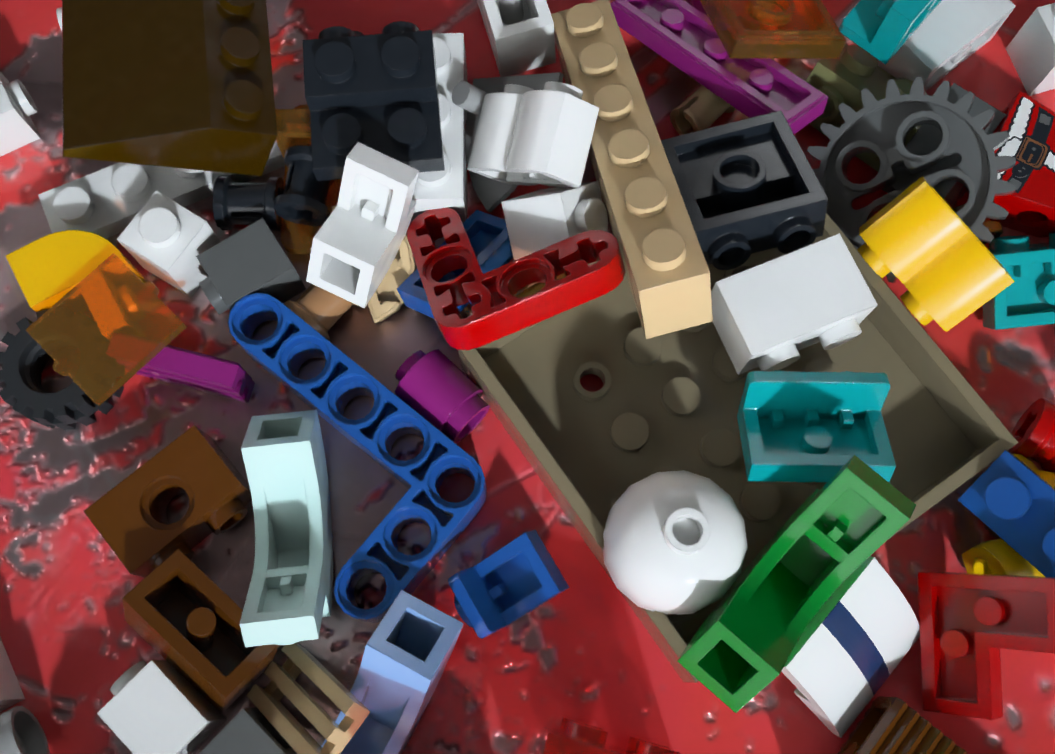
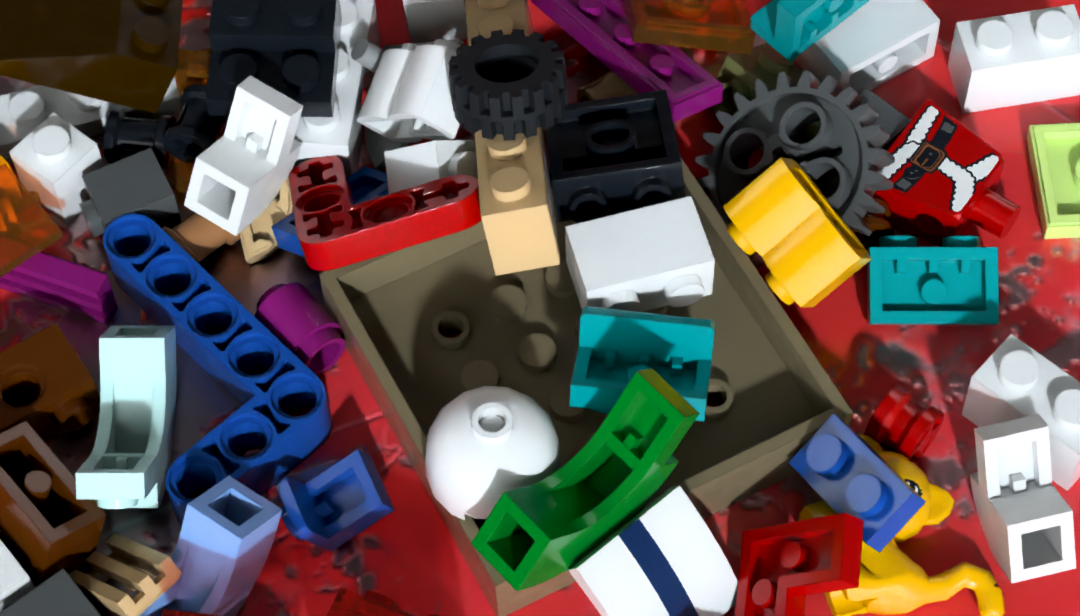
camera: 10 degrees right, 15 degrees down
none -> black tyre [449,29,568,140]

